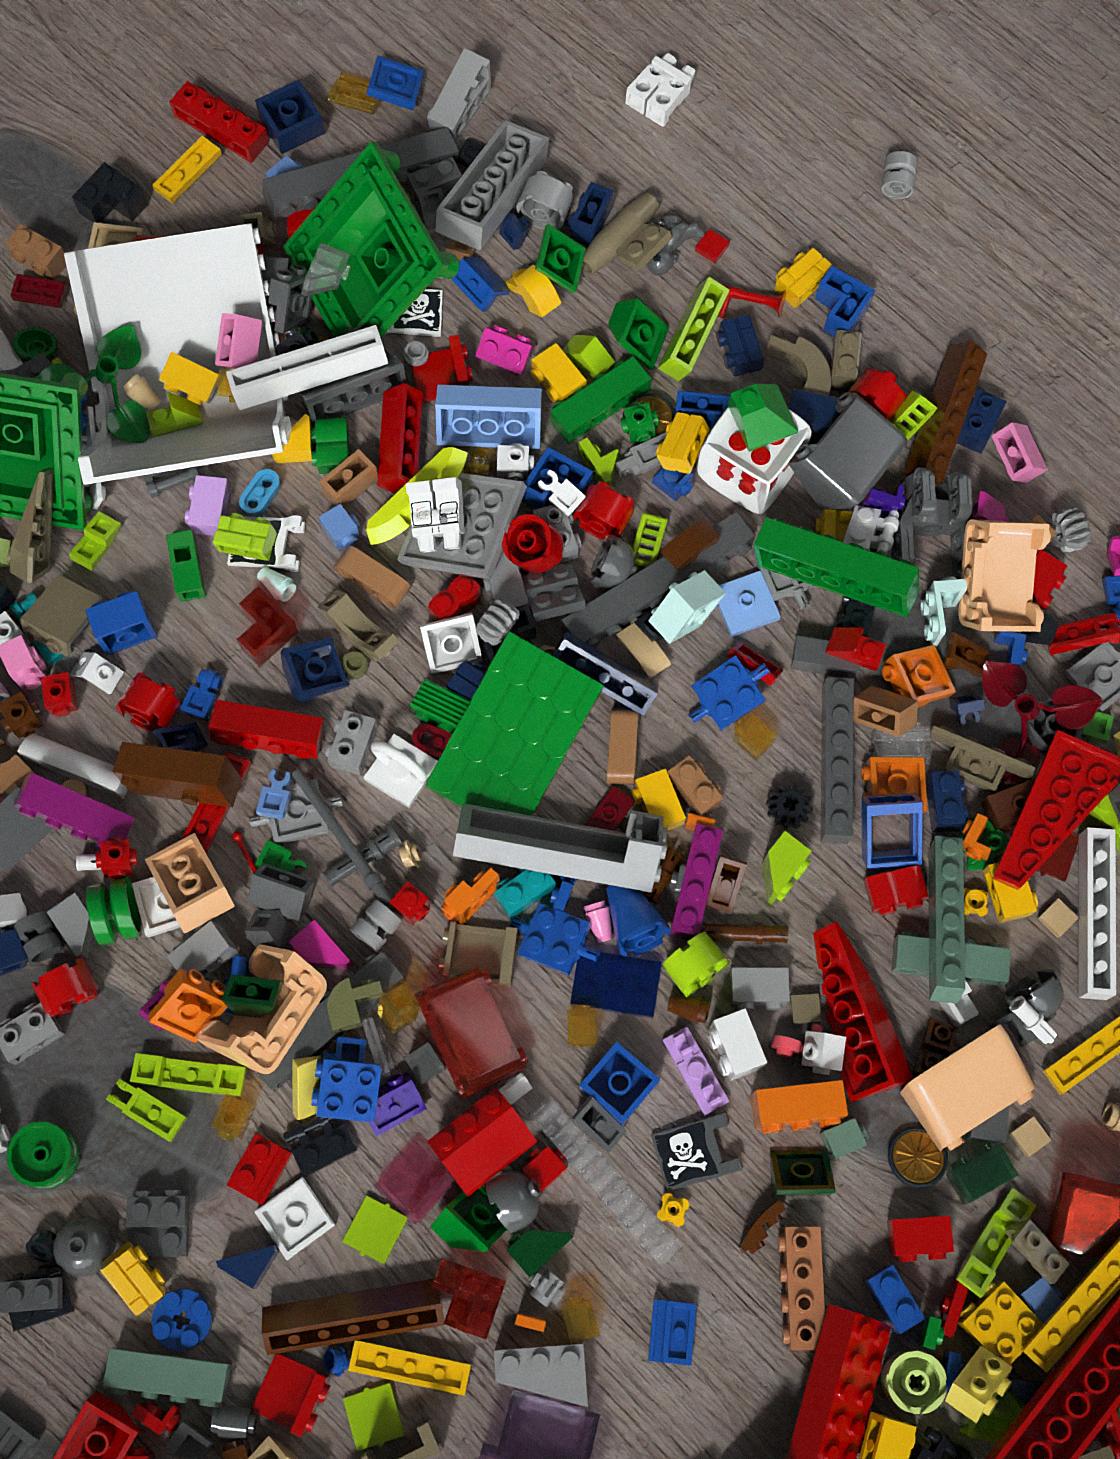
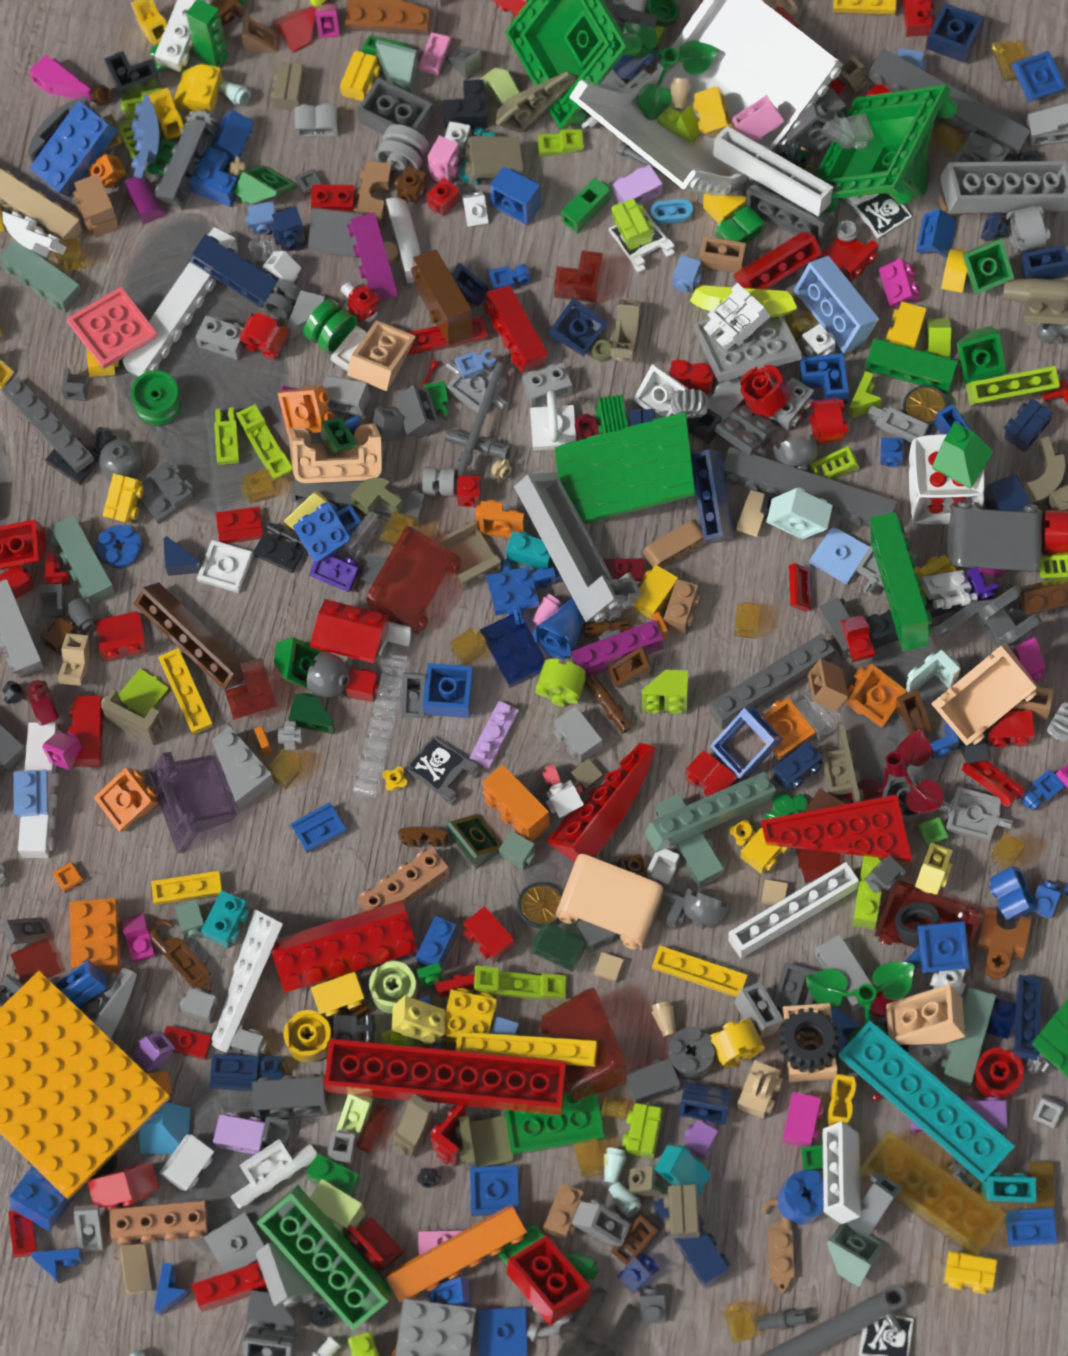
camera: 60 degrees right, 5 degrees down
red brick [116,673,180,733] -> none
light aqua cone [257,566,296,602] -> none
dark pink slope [288,920,353,969] -> none
blue plate [323,1346,350,1377] -> none
medium nougat beam [334,546,411,609] -> none
lime piece [342,1195,408,1265] -> none
clear pink bracket [375,1143,456,1225] -> none
white plate [538,470,586,517] -> none
green brick [620,402,659,443] -> none
yellow brick [656,412,710,474] -> none
reddish brown slope [660,519,721,570] -> none
reddish brown cone [667,995,710,1025] -> none
blue plate [688,656,770,731] -> none
white brick [707,1008,767,1081] -> none
black gear [766,783,813,830] -> none
dark blue tile [949,694,985,725] -> none
orange bracket [962,813,991,861] -> none
dark tan bracket [1005,1219,1069,1284] -> none
white axle [1009,996,1057,1044] -> none

